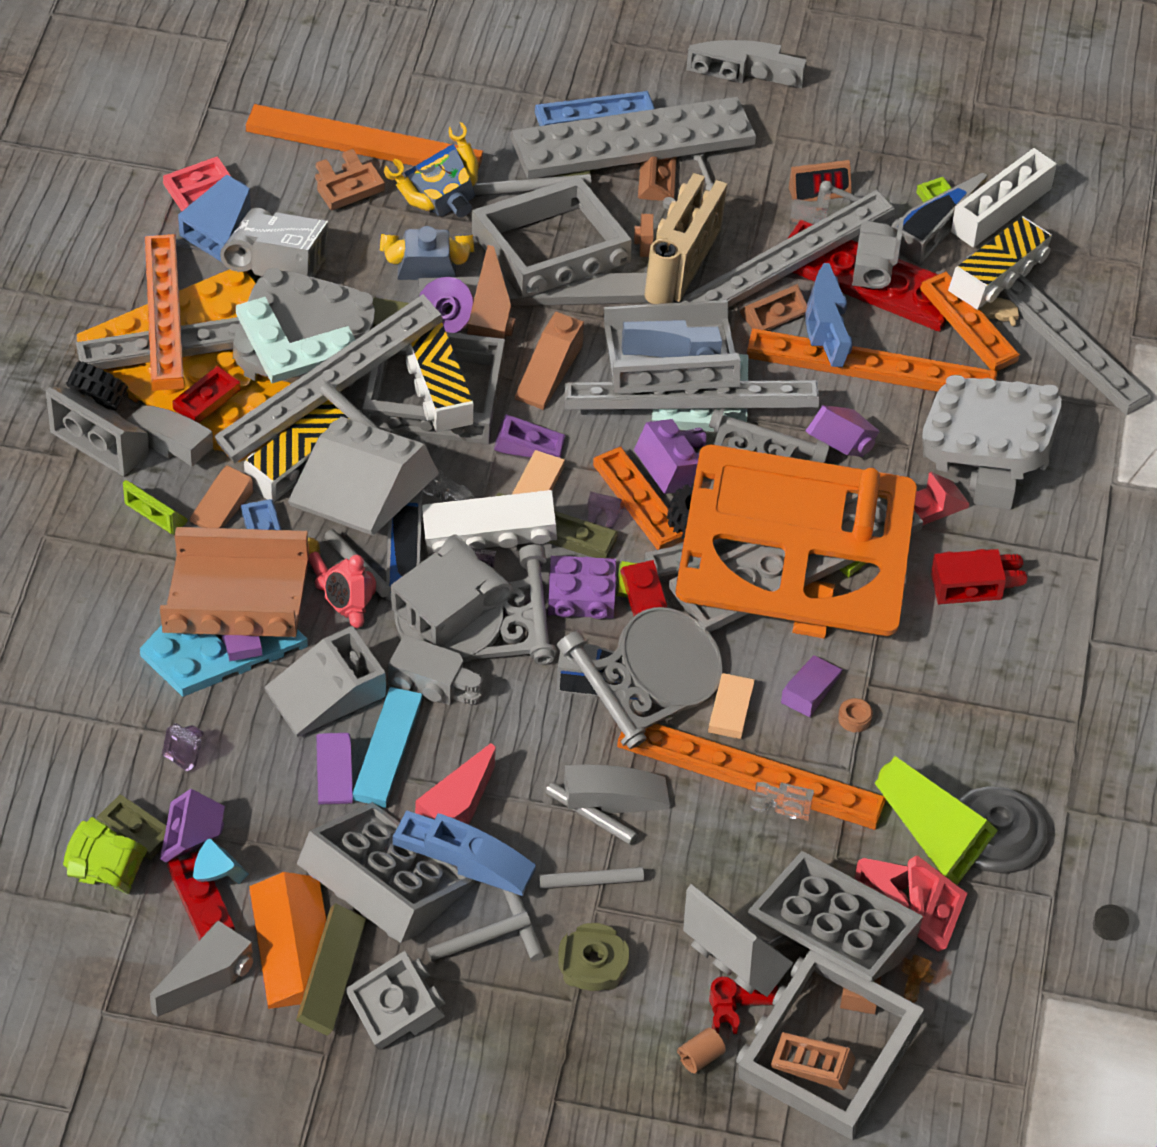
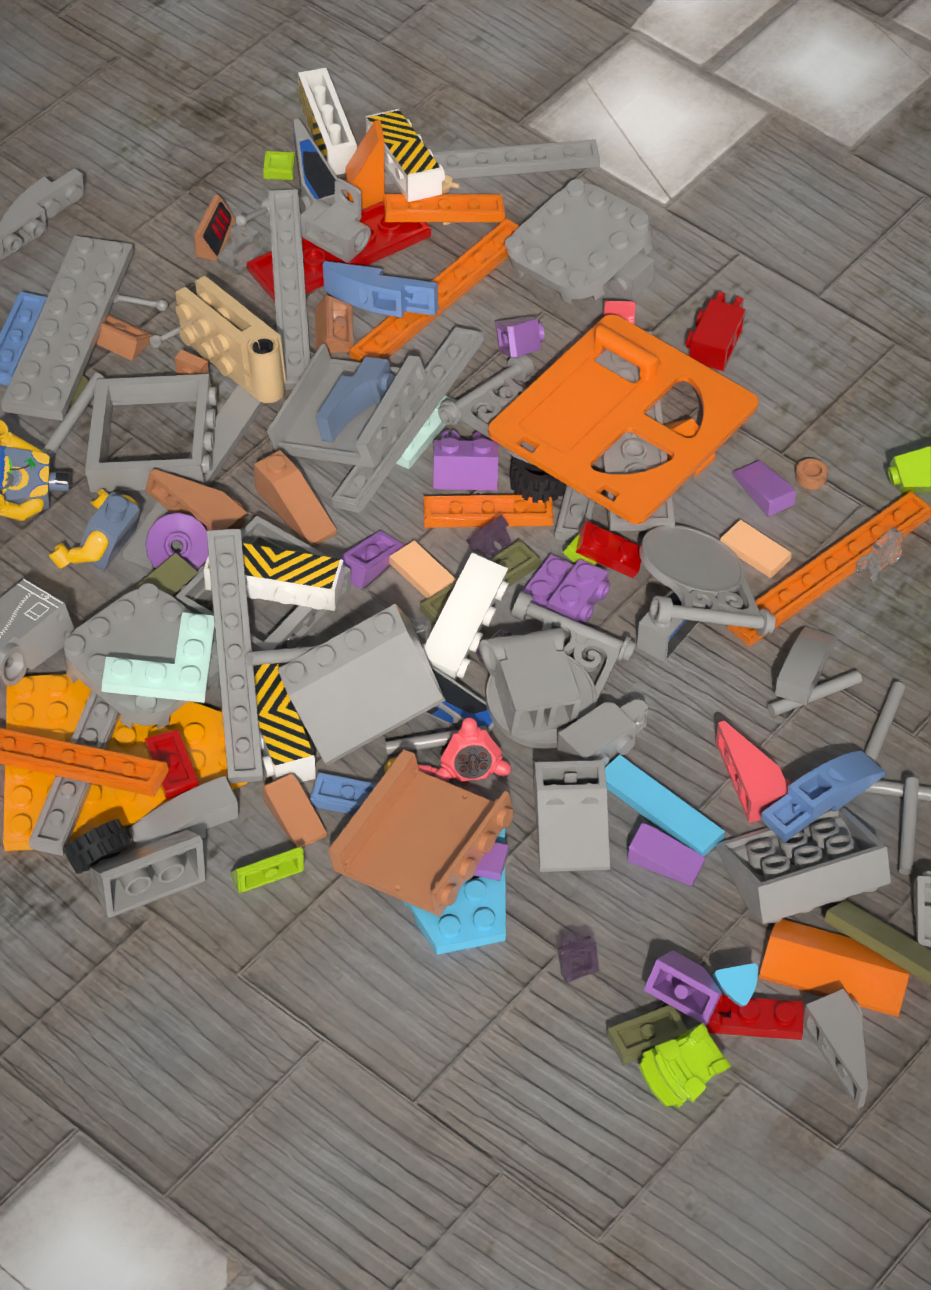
camera: 60 degrees left, 0 degrees up
none -> orange slope [344,120,384,209]

